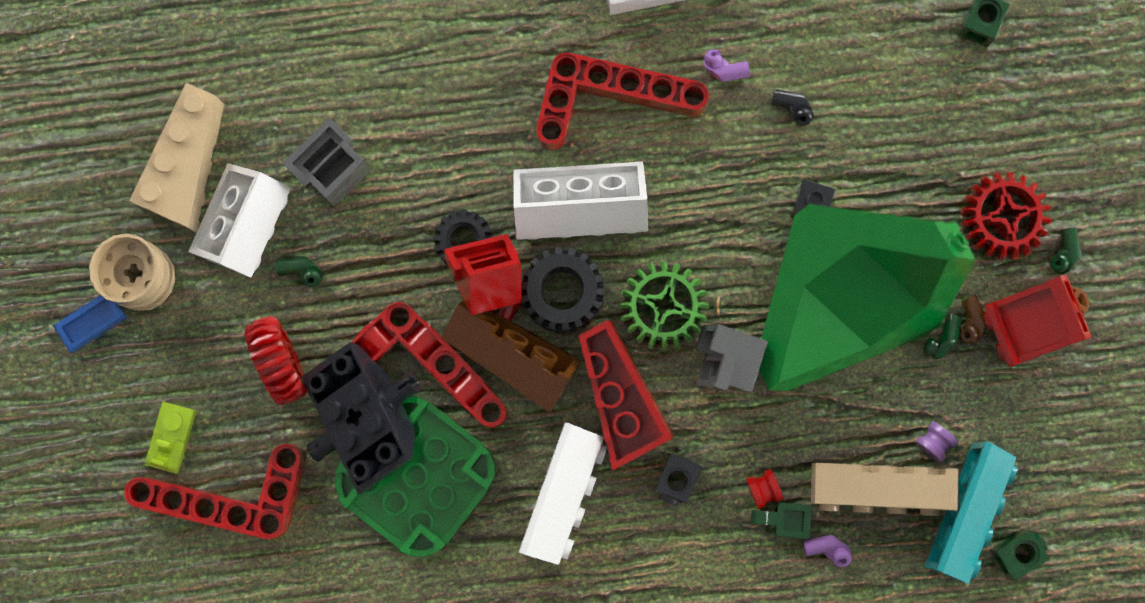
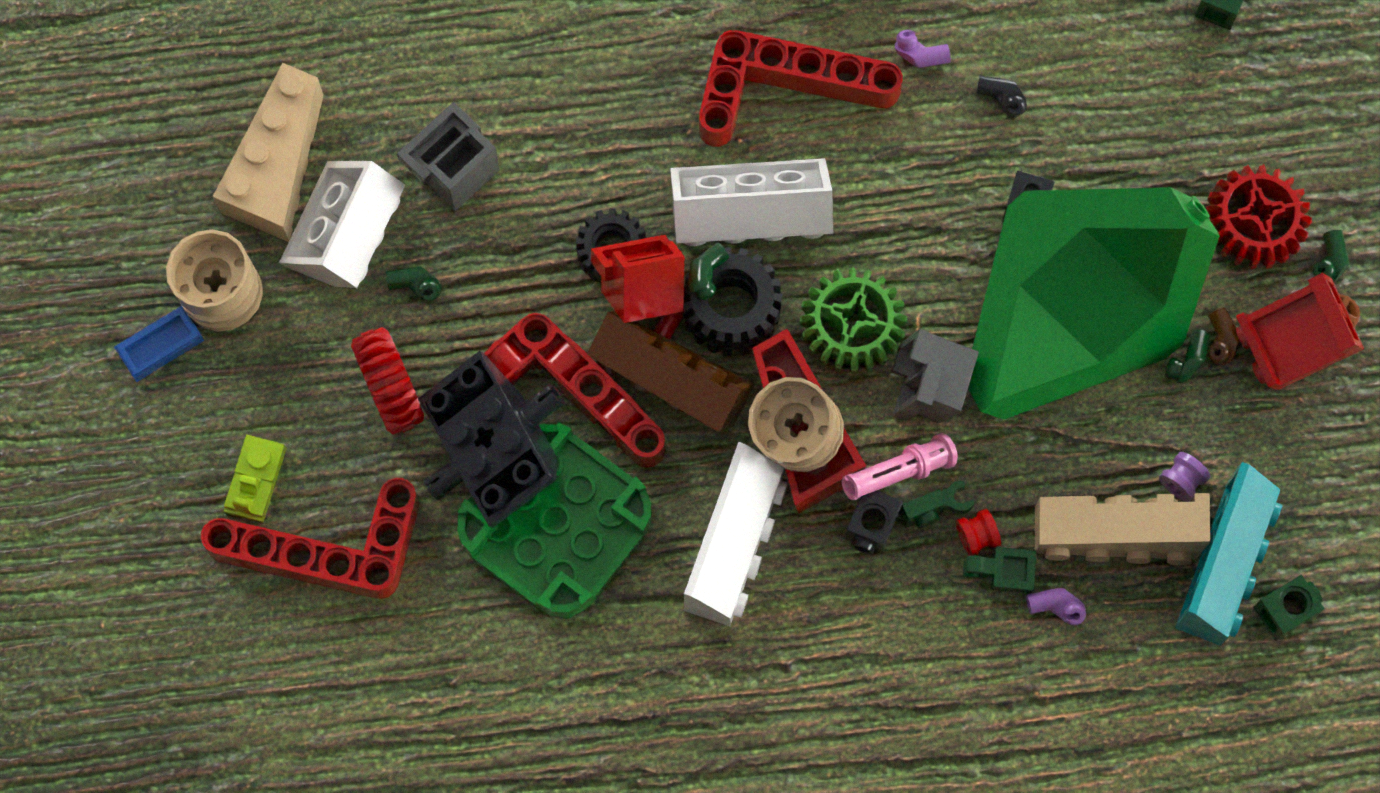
camera: 10 degrees left, 10 degrees down
none -> dark green arm [688,242,729,301]
none -> tan wheel [748,377,844,472]
none -> bright pink pin [842,433,958,500]
none -> dark green plate [899,481,974,529]

